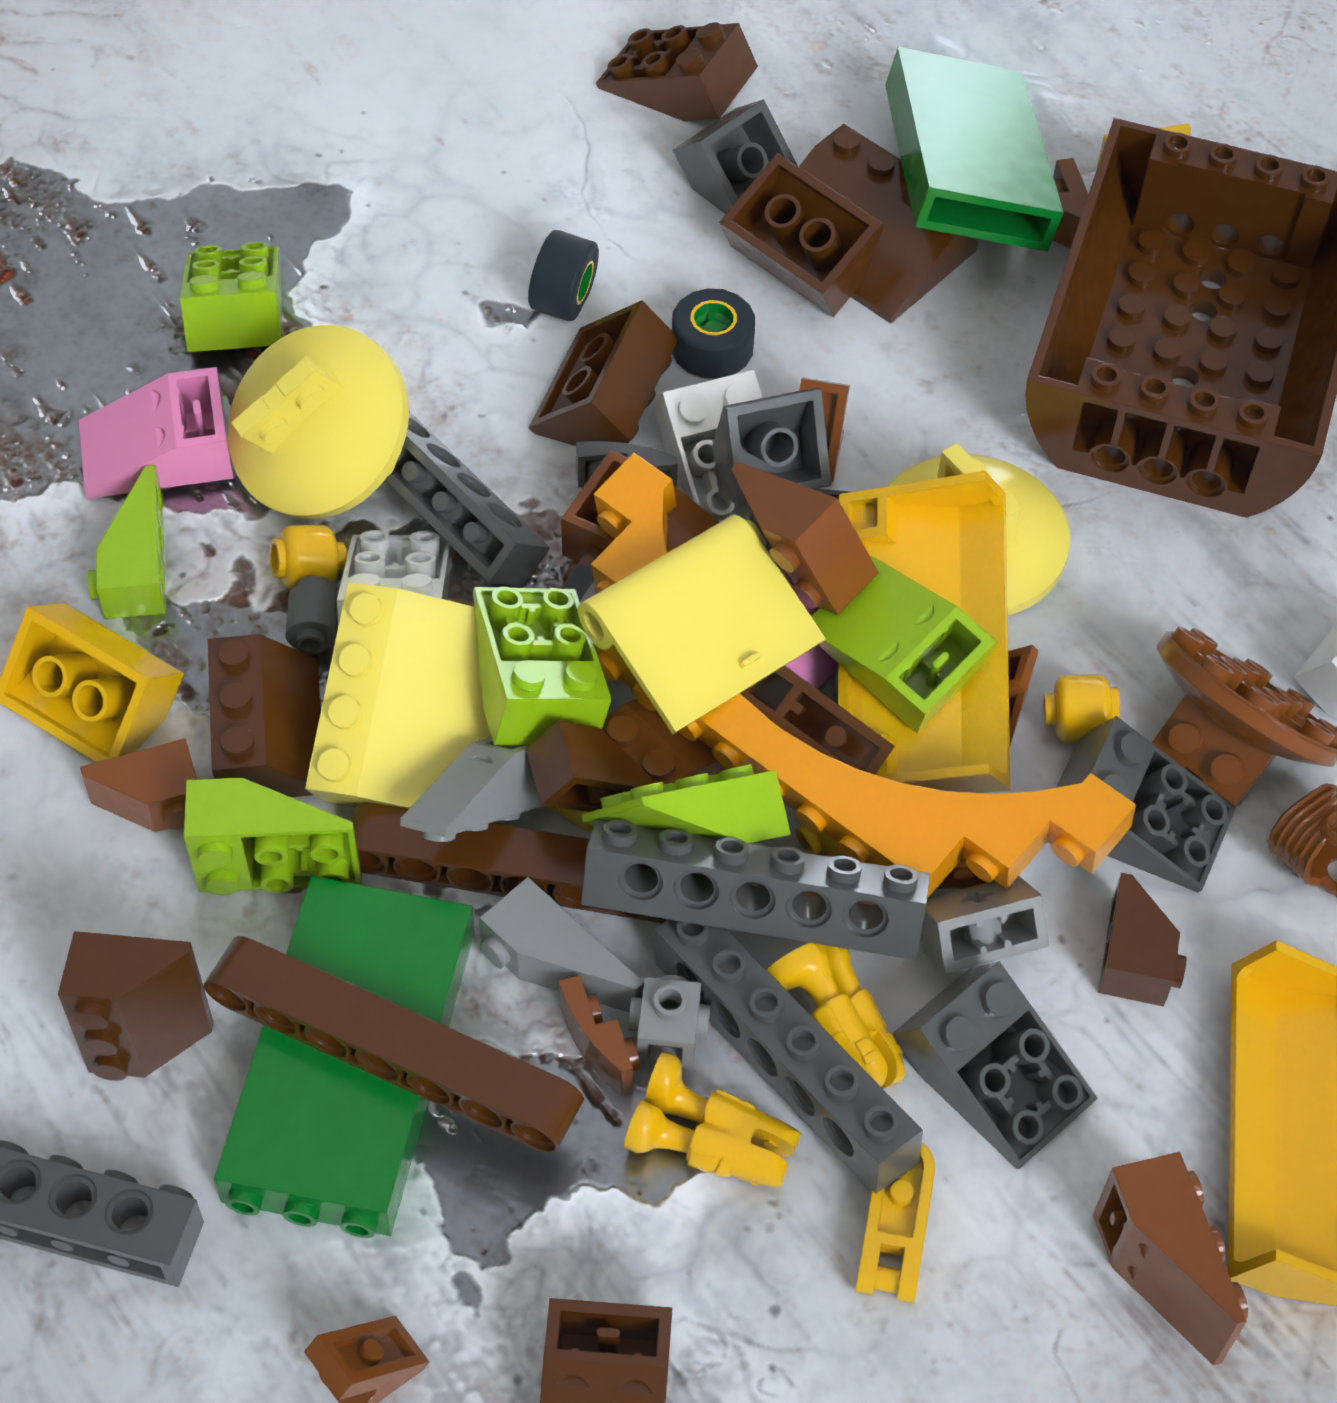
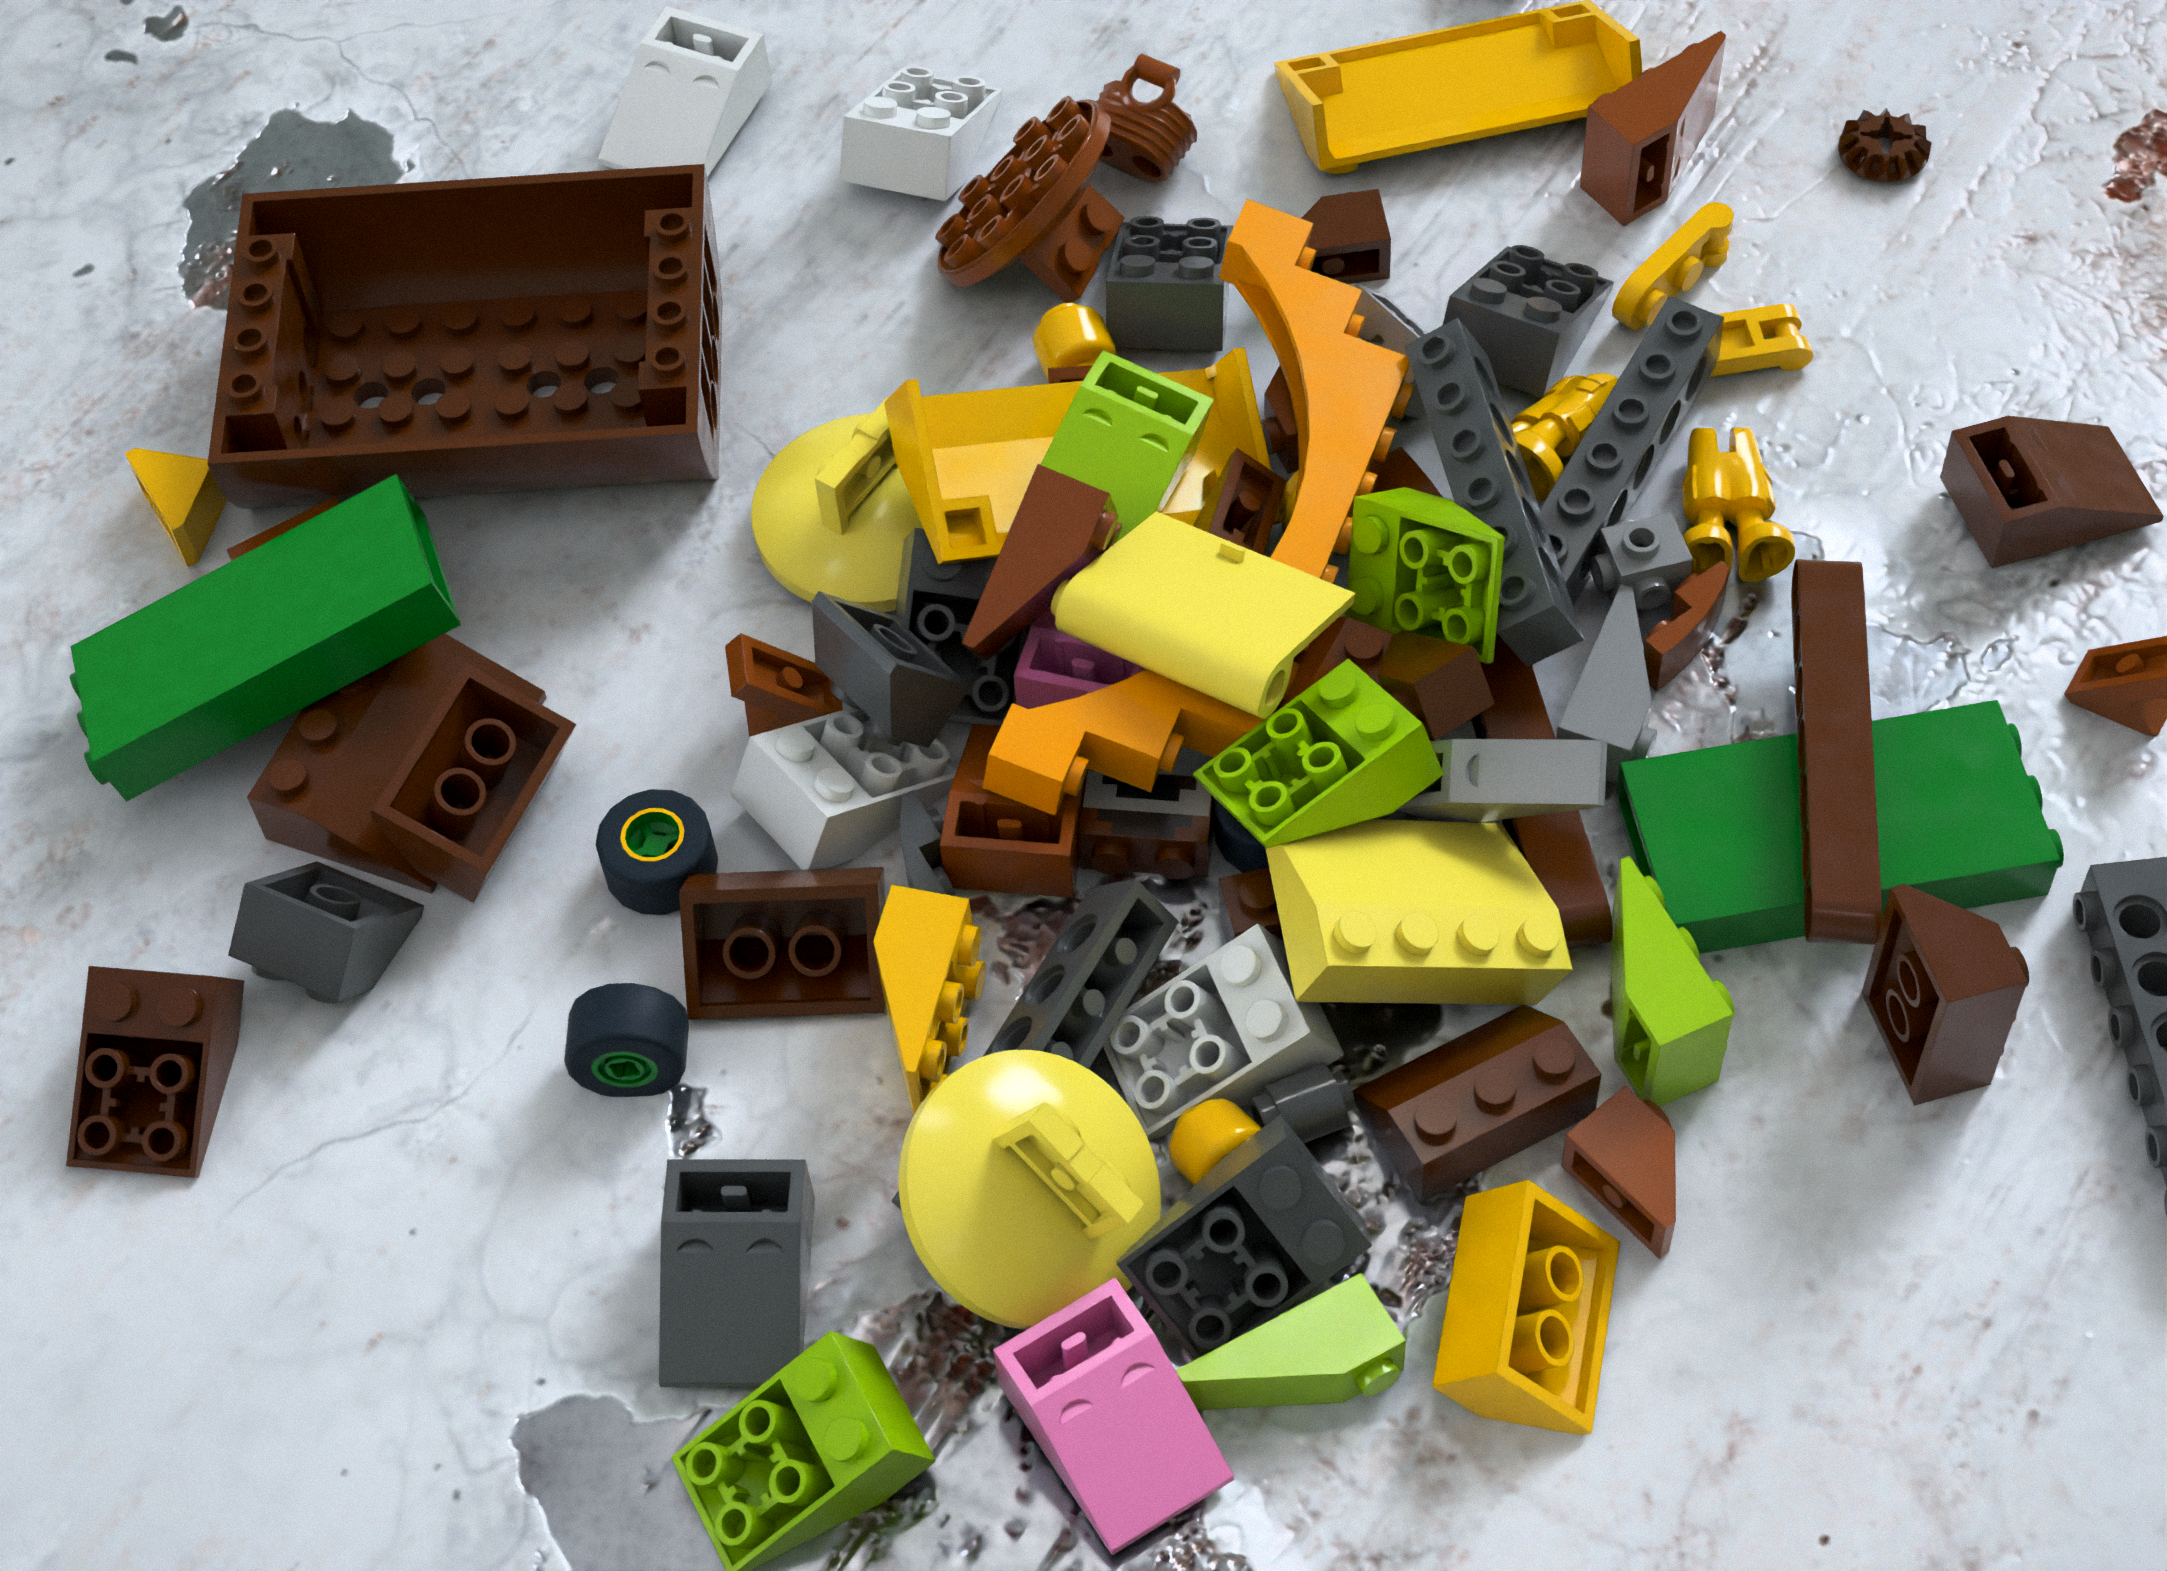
camera: 105 degrees left, 0 degrees up
none -> dark grey slope [659,1159,815,1388]
none -> yellow slope [873,884,986,1116]
none -> dark grey slope [1116,1115,1372,1360]
none -> yellow plate [1612,202,1734,330]

